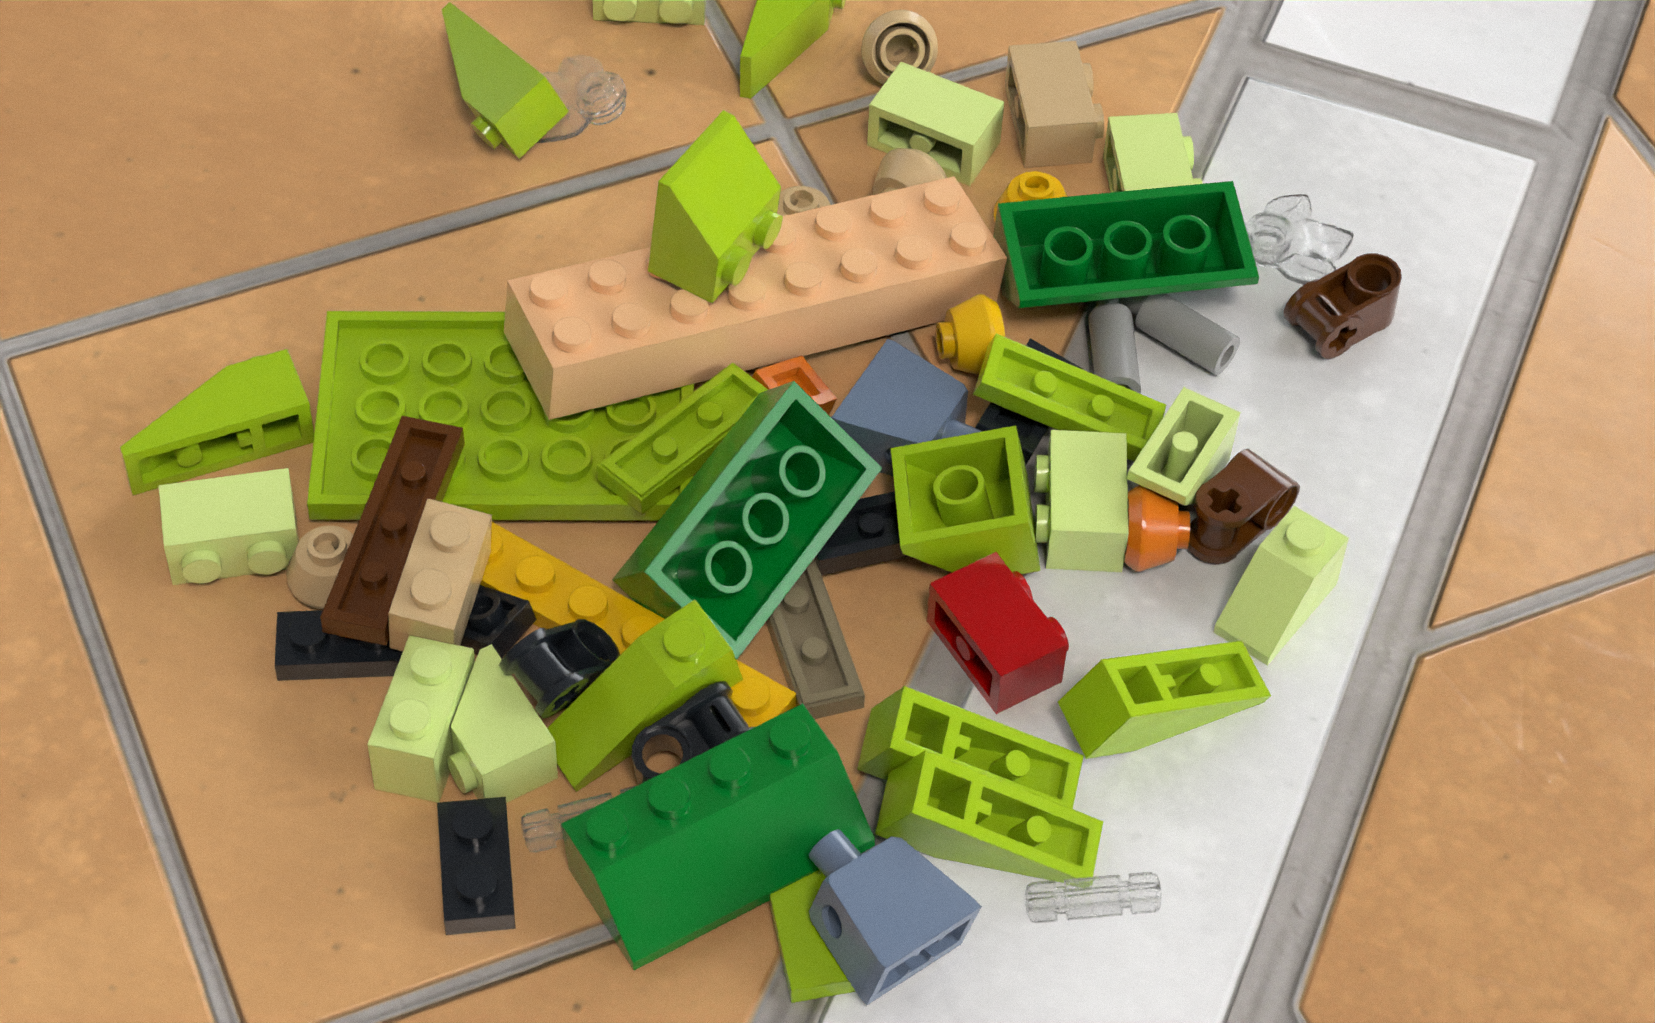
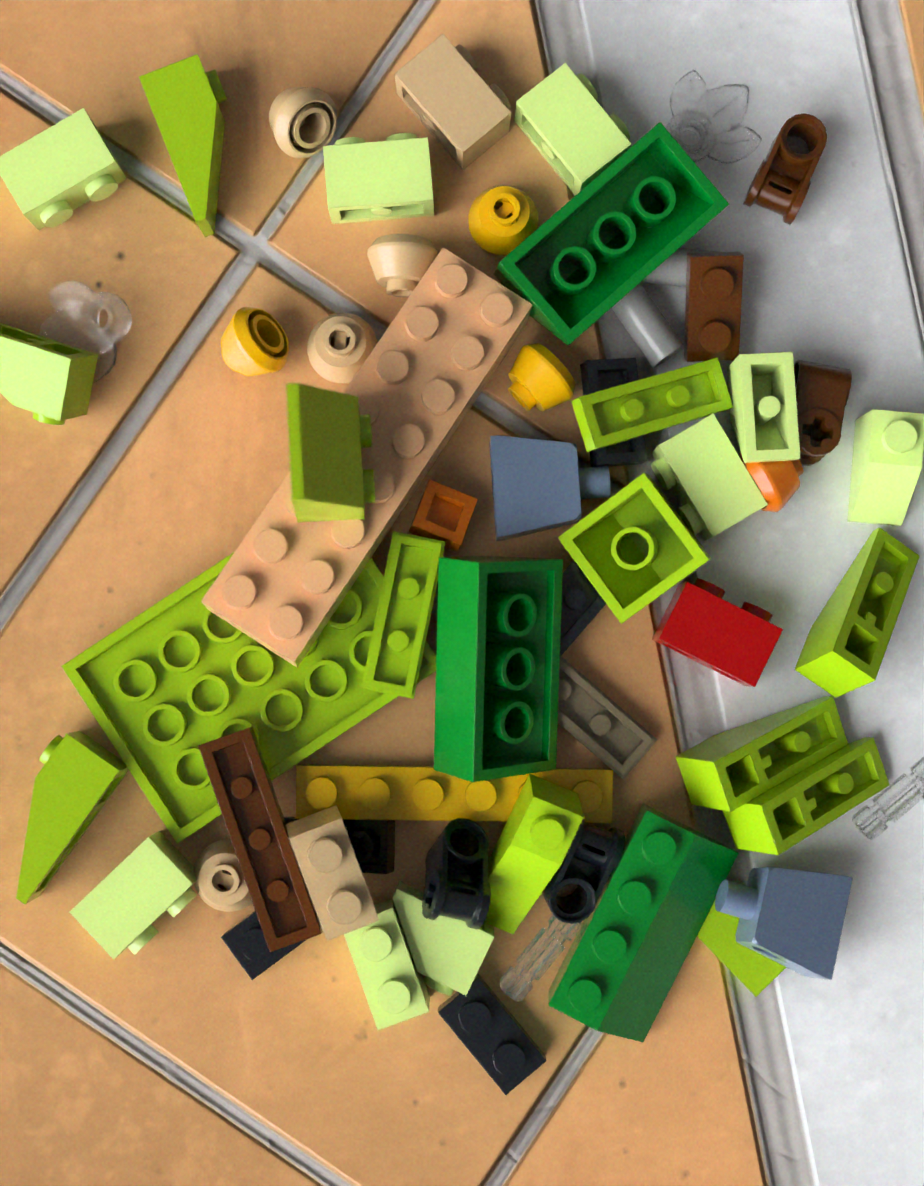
camera: 35 degrees left, 35 degrees up
none -> reddish brown plate [684,252,744,362]

